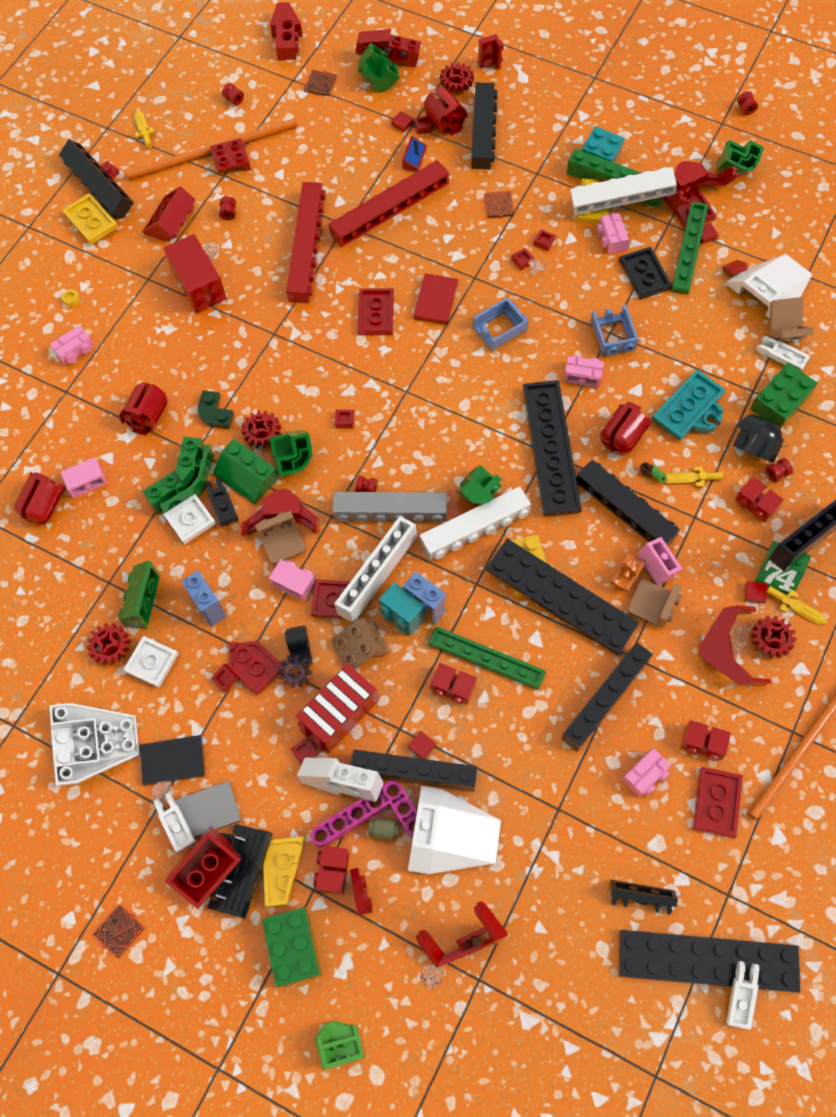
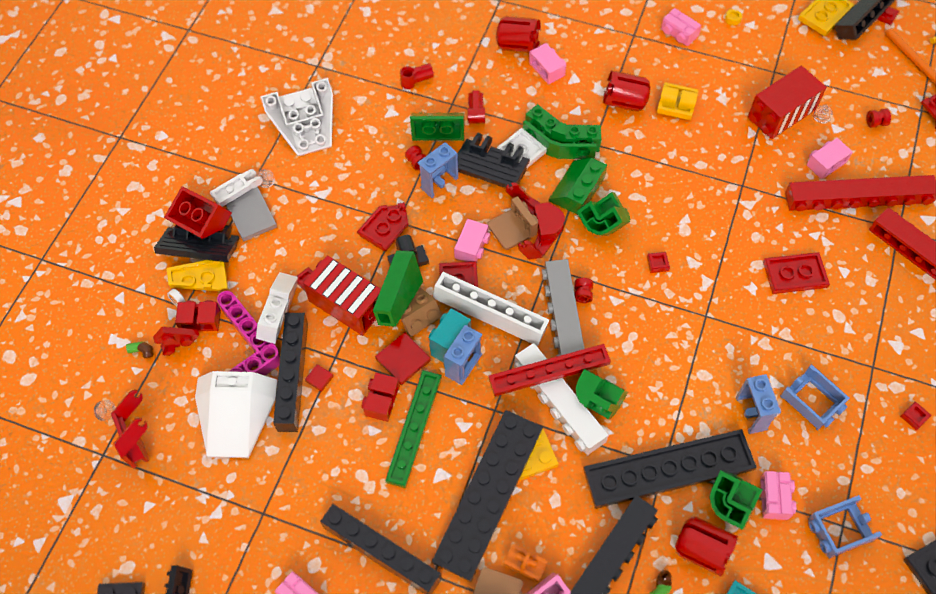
camera: 80 degrees right, 5 degrees down
red gear [86,623,131,666] -> none
clear orange piece [92,904,145,959] -> none
white plate [123,636,179,688] -> none
black tile [140,735,205,786] -> none
red slope [142,186,196,241] -> none
dark green plate [198,390,234,429] -> none
black hinge [205,477,239,527] -> none
red tile [211,664,239,692] -> none
red gear [241,410,281,449] -> none
green brick [262,907,322,988] -> none
gear [278,654,312,688] -> none
bright green slope [315,1021,365,1071] -> none
olive brick [368,817,400,841] -> none
red tile [413,273,458,325] -> none
clear tile [528,257,546,275] -> none
none -> reddish brown arm [126,341,154,358]
none -> white tile [167,289,185,307]
none -> green slope [373,251,423,327]
none -> red tile [375,332,431,385]
none -> red piece [400,63,434,89]
none -> red wheel [405,145,426,170]
none -> black hinge [458,133,530,188]
none -> red piece [468,90,485,124]
none -> red plate [488,344,611,397]
none -> yellow plate [657,82,698,120]
none -> green brick [709,470,763,530]
none -> medium blue window [736,374,781,434]
none -> bright pink brick [807,138,853,179]

